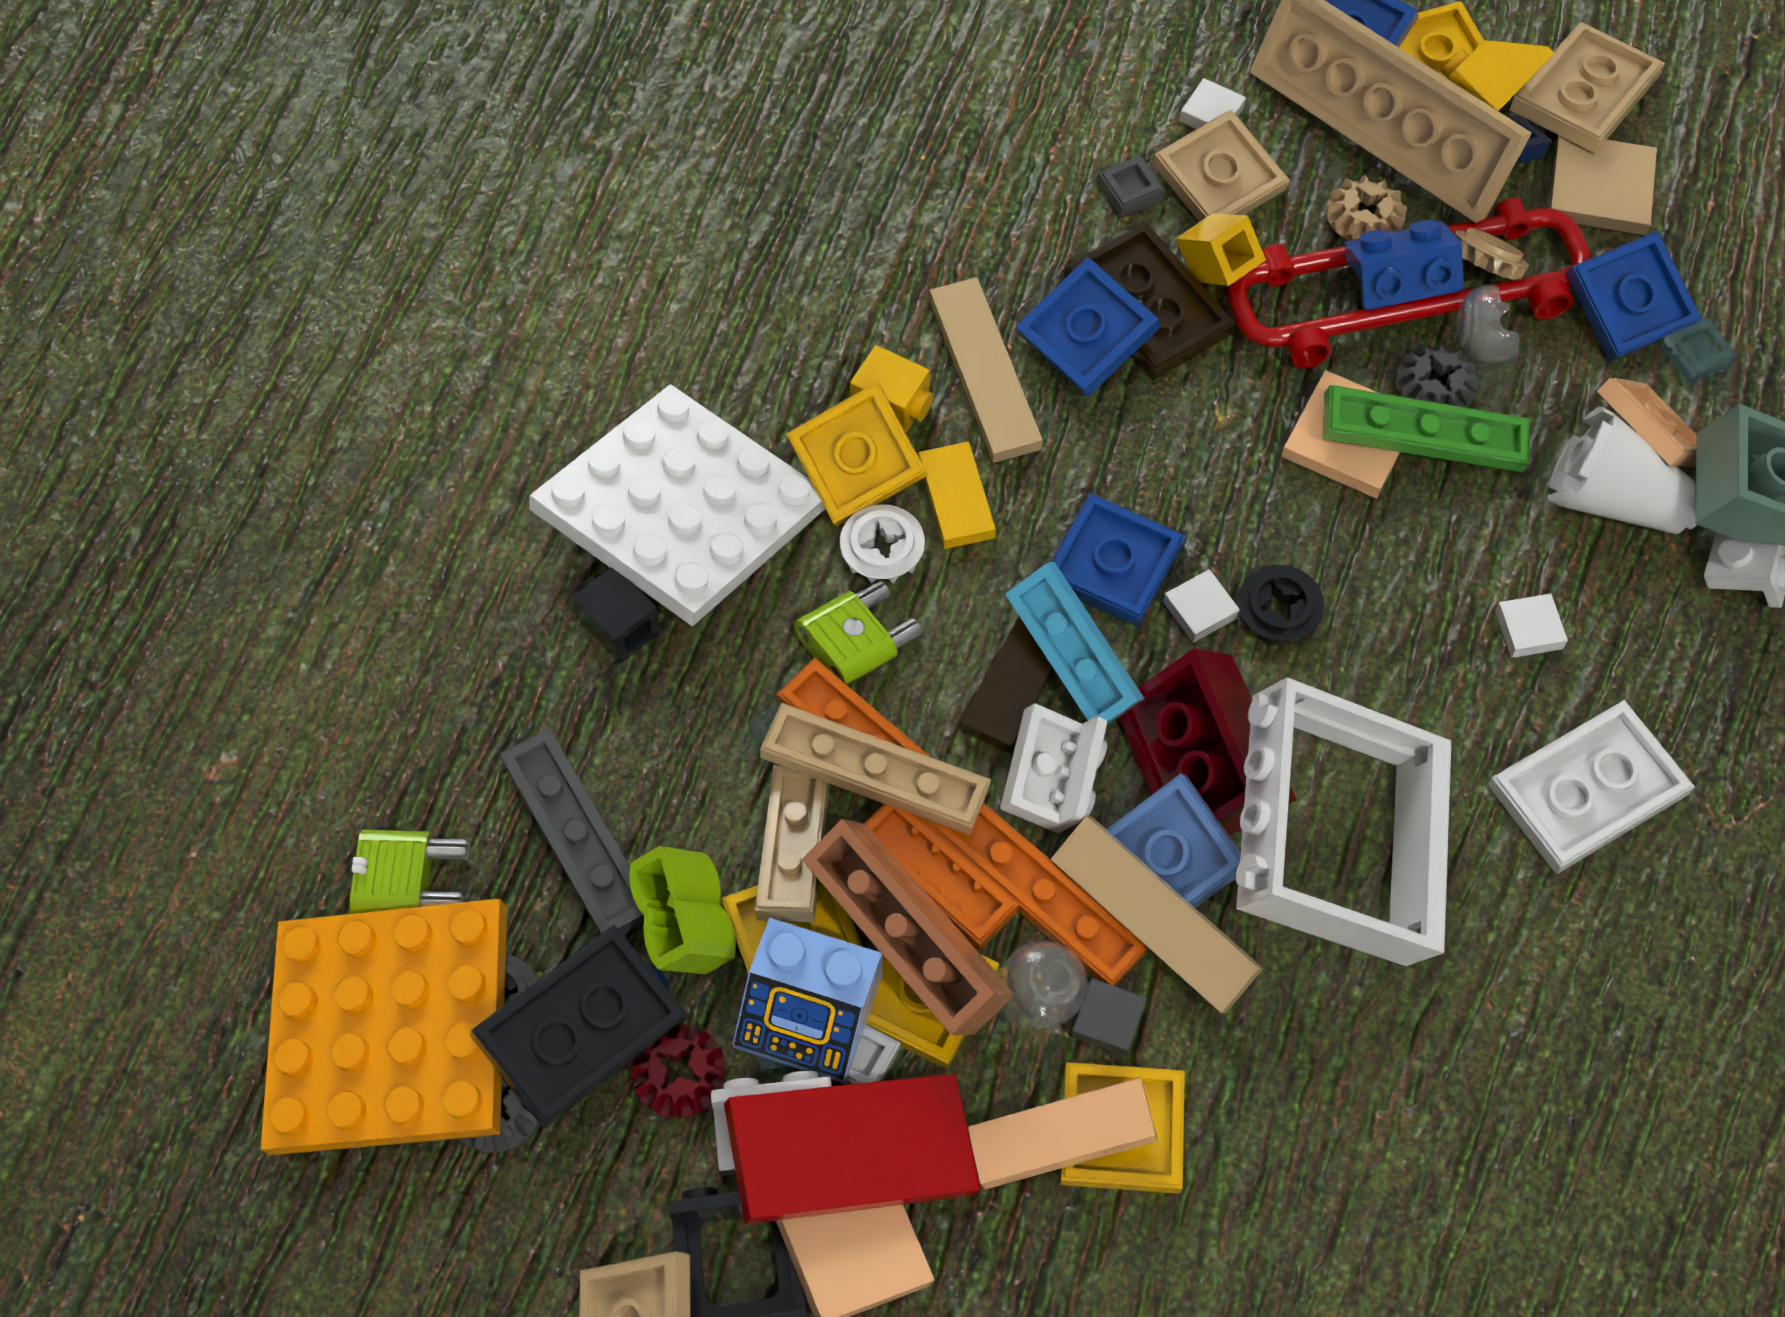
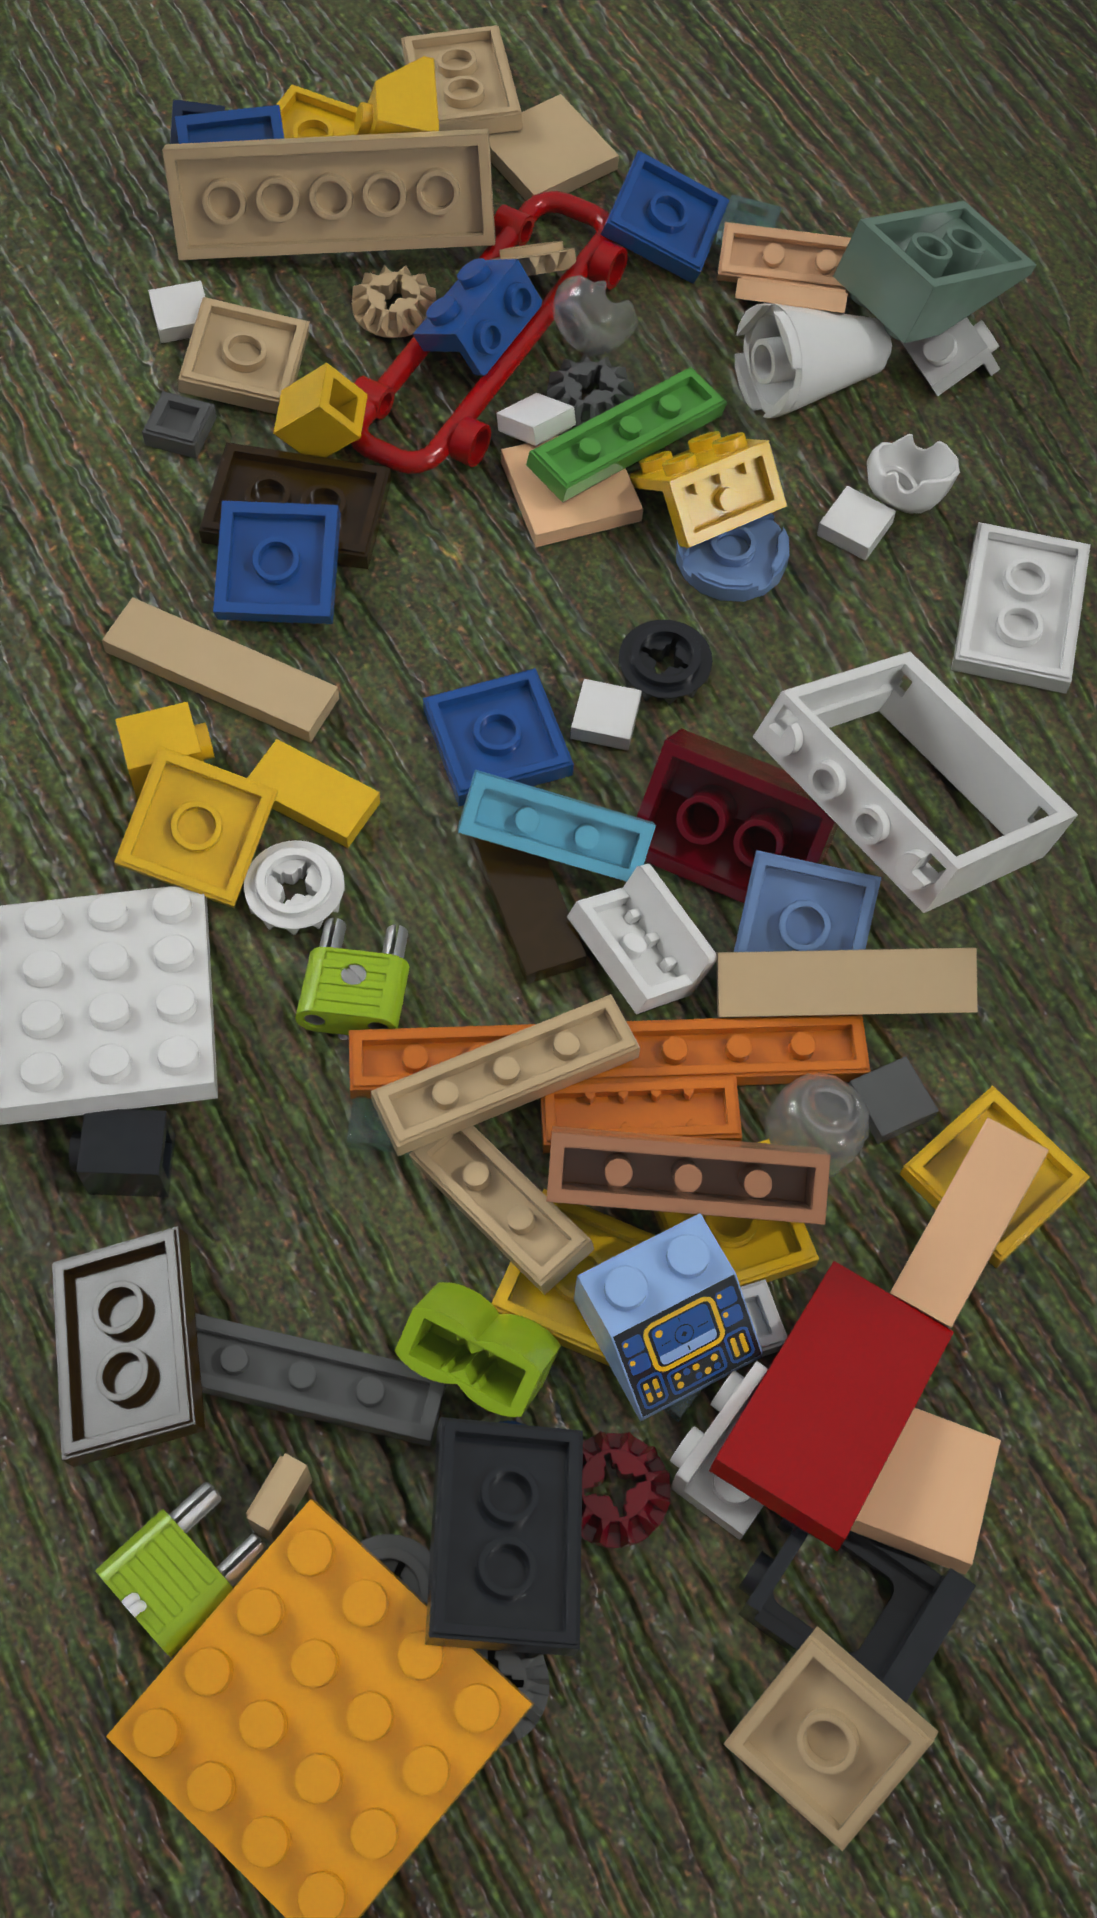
camera: 50 degrees left, 0 degrees up
none -> tile [52,1226,206,1467]
none -> tan tile [246,1453,313,1543]
none -> white tile [496,393,576,446]
none -> yellow bracket [628,431,787,548]
none -> medium blue tile [676,513,789,602]
none -> light nougat tile [717,222,851,297]
none -> white hair [867,434,960,513]

